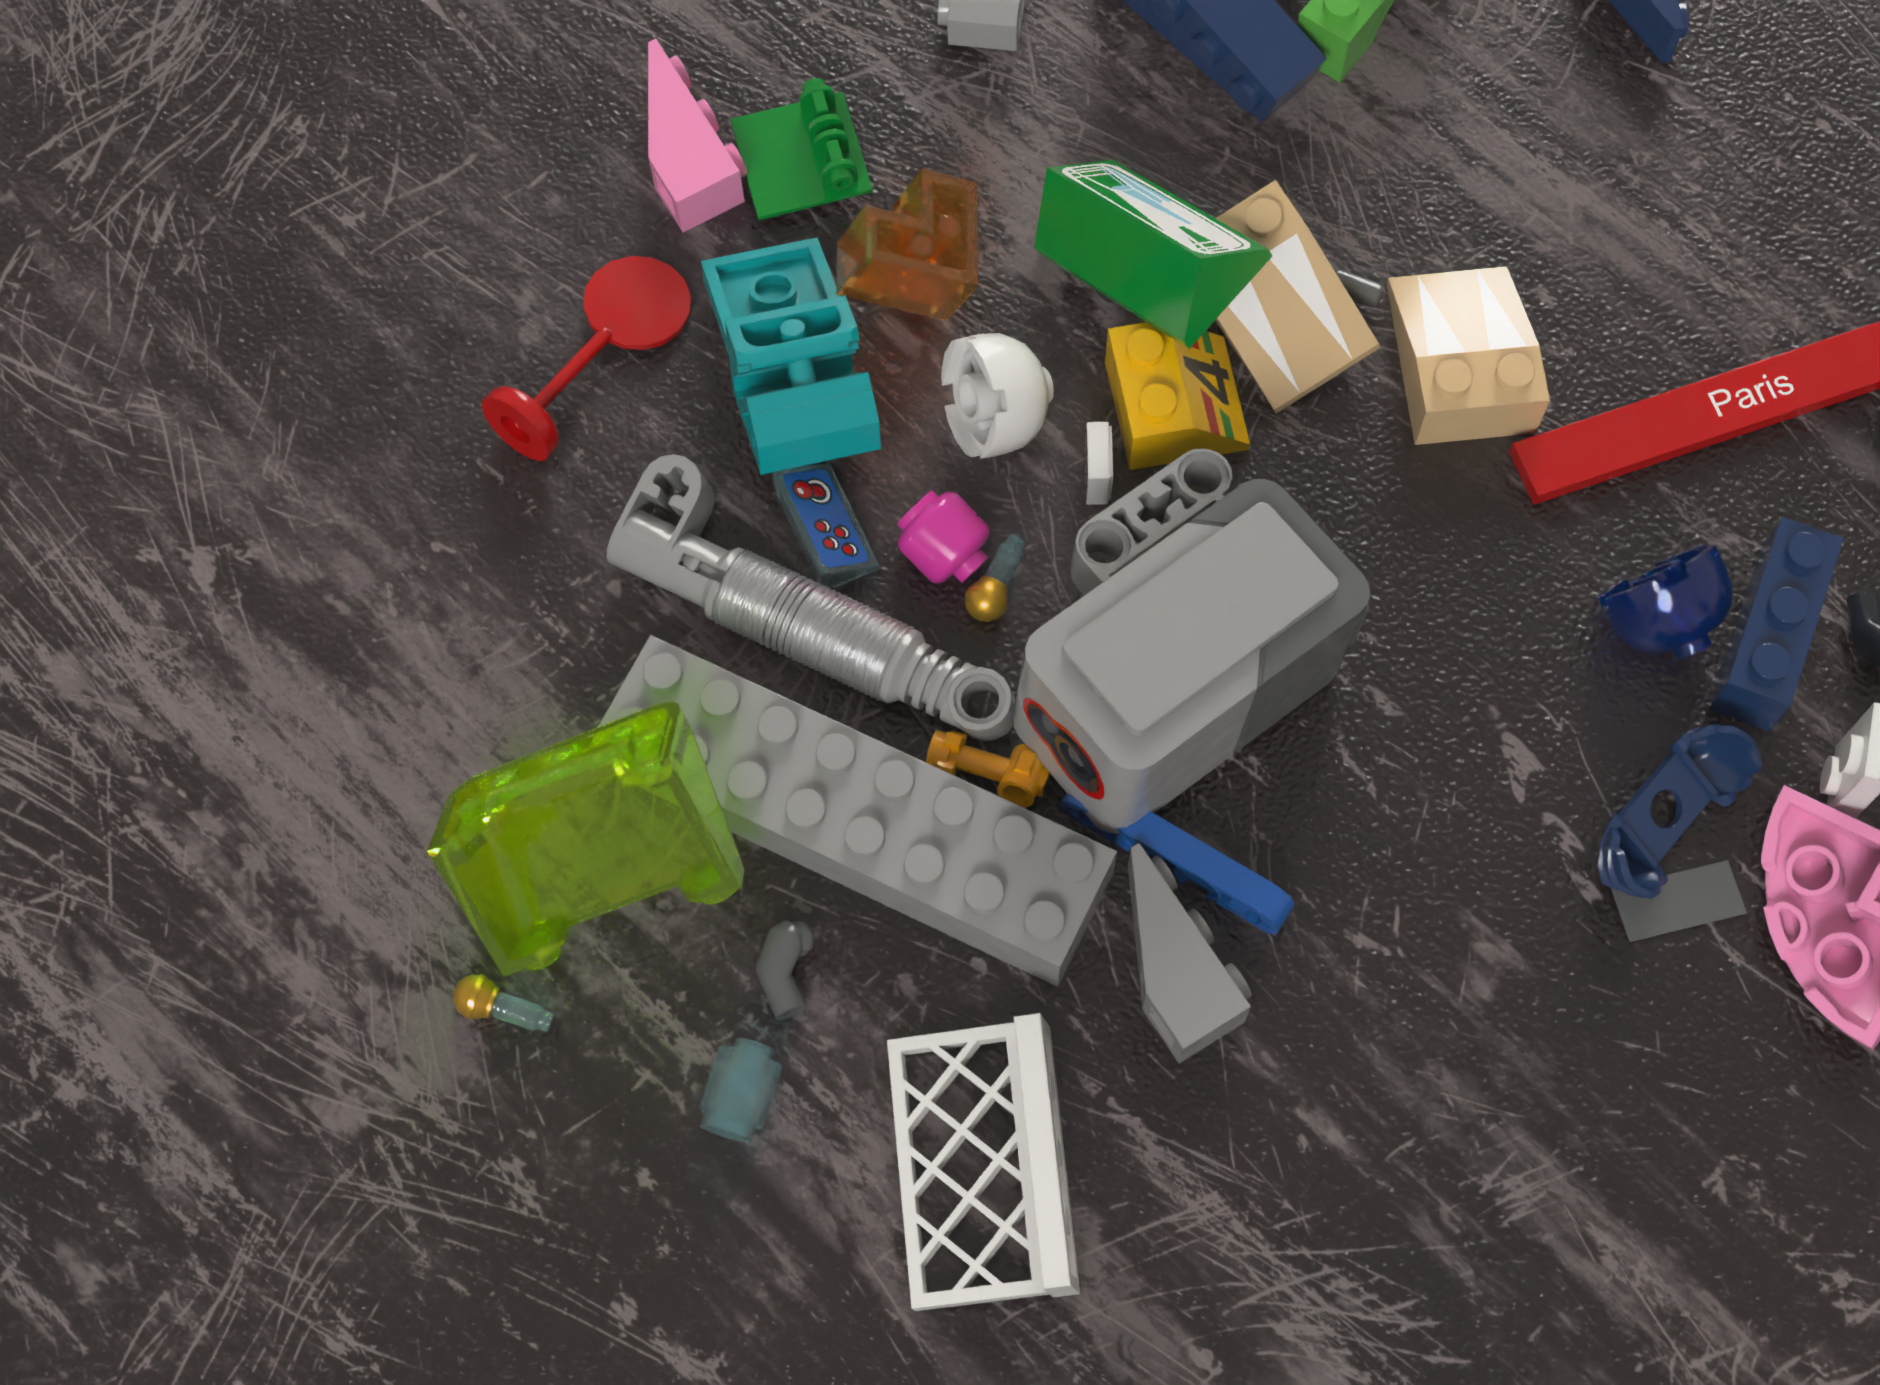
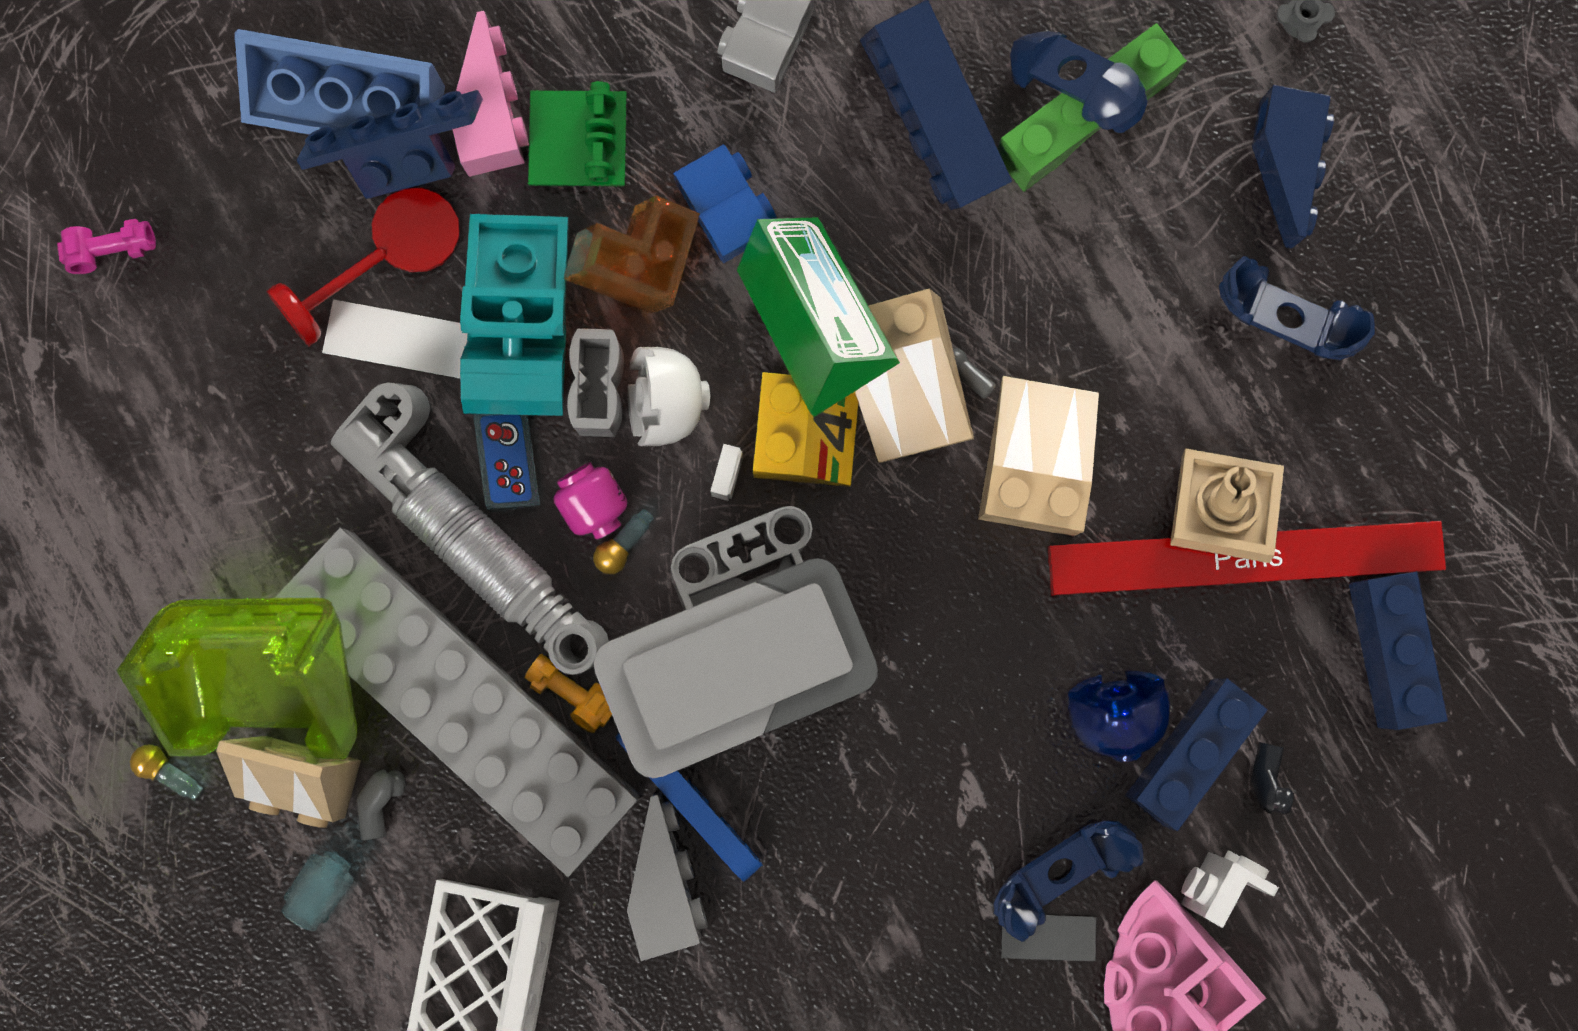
camera: 10 degrees right, 15 degrees up
none -> dark pink bar [57,219,156,274]
none -> tan slope [216,736,361,828]
none -> medium blue slope [235,29,445,135]
none -> dark blue bracket [296,90,483,199]
none -> white sticker [322,299,468,378]
none -> light grey brick [567,329,624,437]
none -> blue brick [673,144,777,264]
none -> tan plate [1170,449,1284,563]
none -> dark blue piece [1219,256,1375,360]

